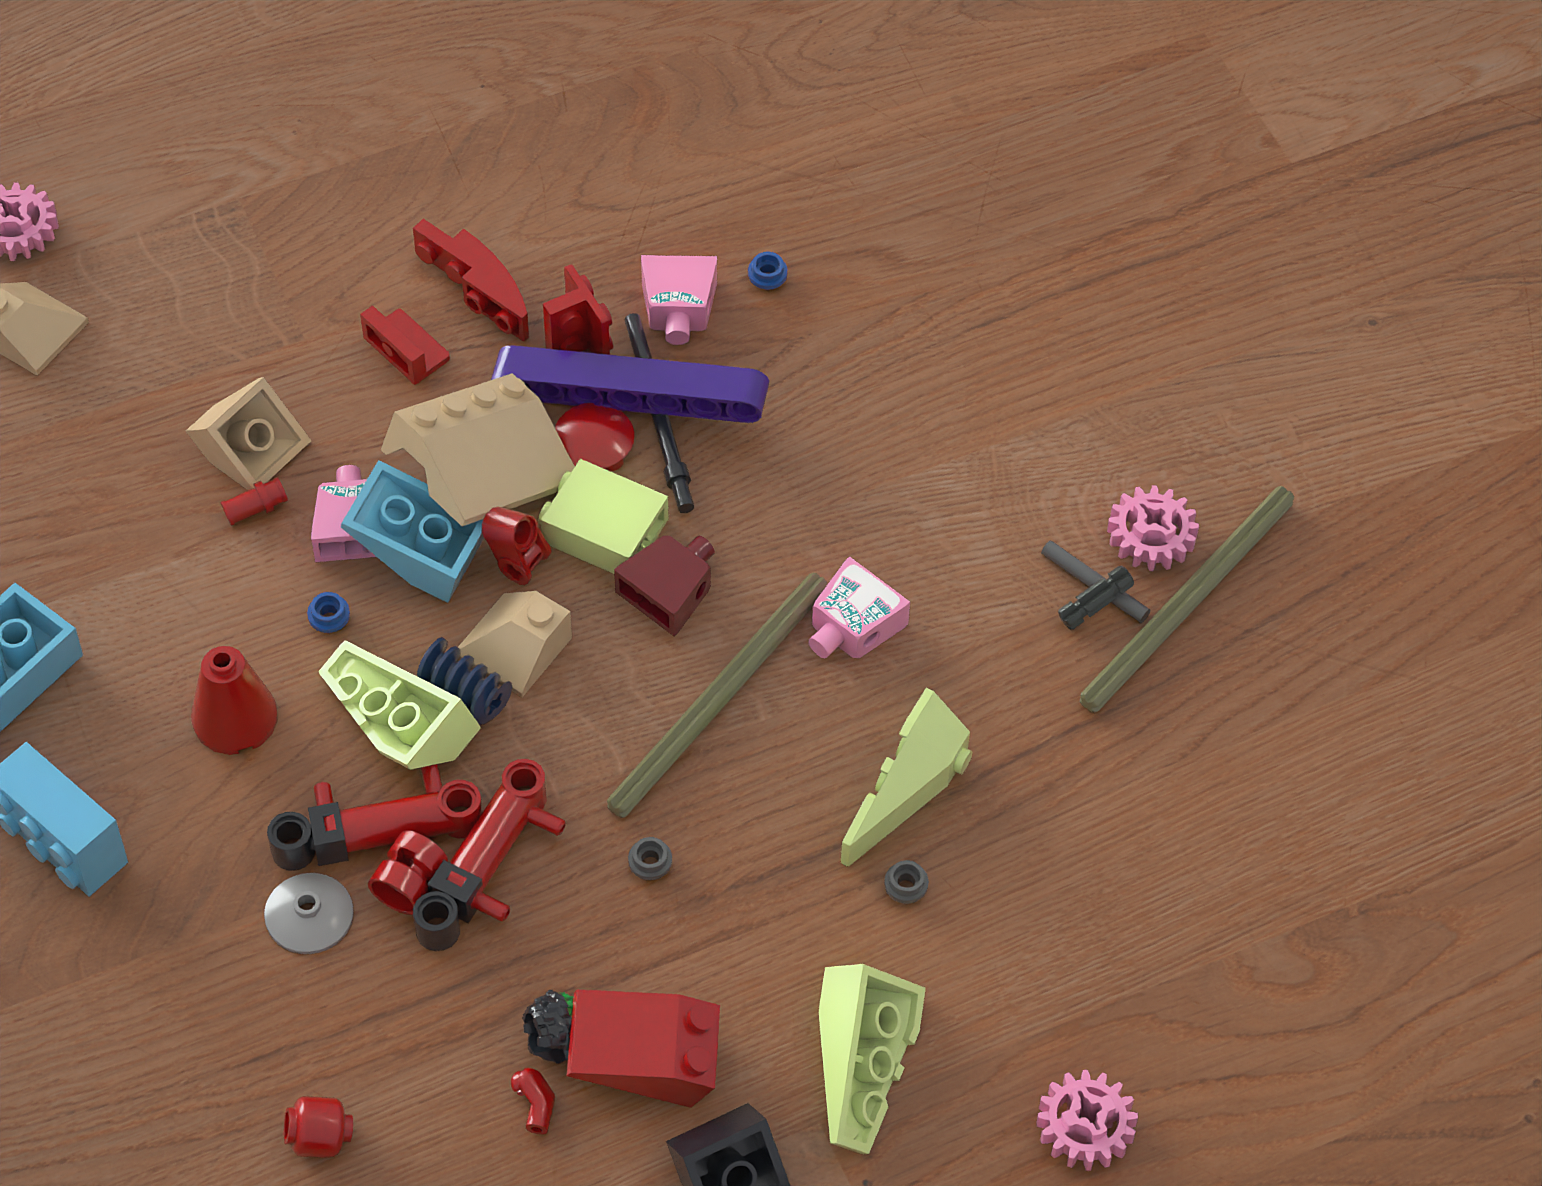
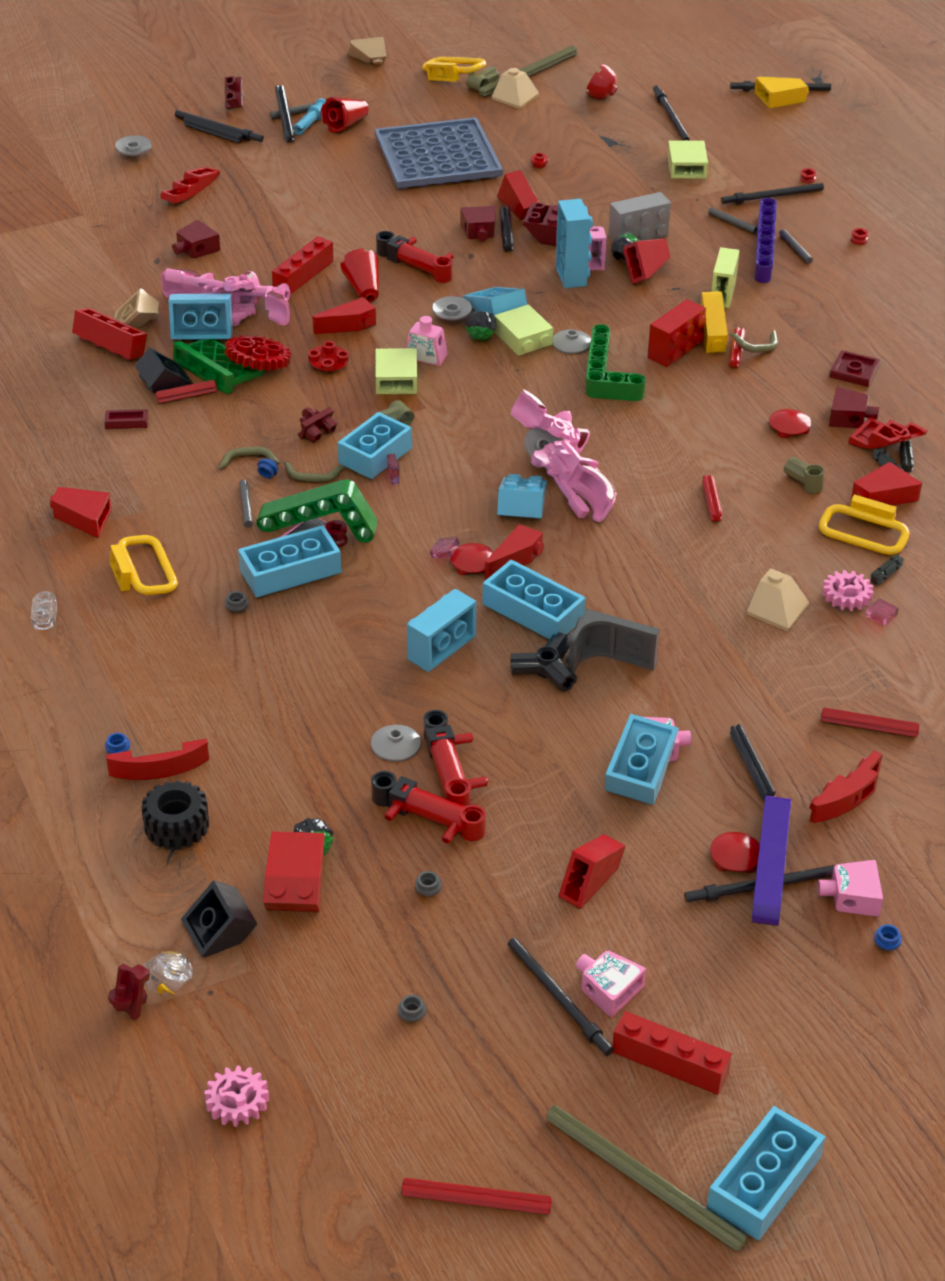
camera: 90 degrees right, 15 degrees down
tan slope [186,377,311,490] -> none
red cone [191,646,278,755] -> none
red pin [220,477,288,526] -> none
red head [283,1096,353,1158] -> none
blue plate [307,592,350,633] -> none
yellowish green wedge [318,640,481,770] -> none
red panel [360,305,450,385] -> none
red wheel [368,831,448,915] -> none
tan piece [381,373,575,527] -> none
dark blue piece [417,637,512,725] -> none
tan slope [458,591,572,697] -> none
red piece [482,506,552,585] -> none
red arm [511,1067,555,1134] -> none
yellowish green brick [538,459,668,574] -> none
red bracket [543,264,614,355] -> none
olive axle [607,573,827,818] -> none
dark red torso [614,536,715,637] -> none
yellowish green wedge [819,964,926,1154] -> none
yellowish green wedge [841,688,972,867] -> none
dark grey bar [1041,540,1150,623] -> none
pearl dark grey axle [1058,565,1134,630] -> none
bright pink gear [1107,485,1199,571] -> none
none -> red axle [401,1178,552,1214]
none -> black bar [508,938,614,1056]
none -> black piece [510,632,577,692]
none -> red slope [558,834,626,909]
none -> dark grey bracket [566,609,660,673]
none -> red brick [612,1011,732,1095]
none -> medium azure brick [707,1106,826,1241]
none -> black axle [730,724,776,801]
none -> red axle [821,707,920,737]
none -> clear pink tile [866,598,899,626]

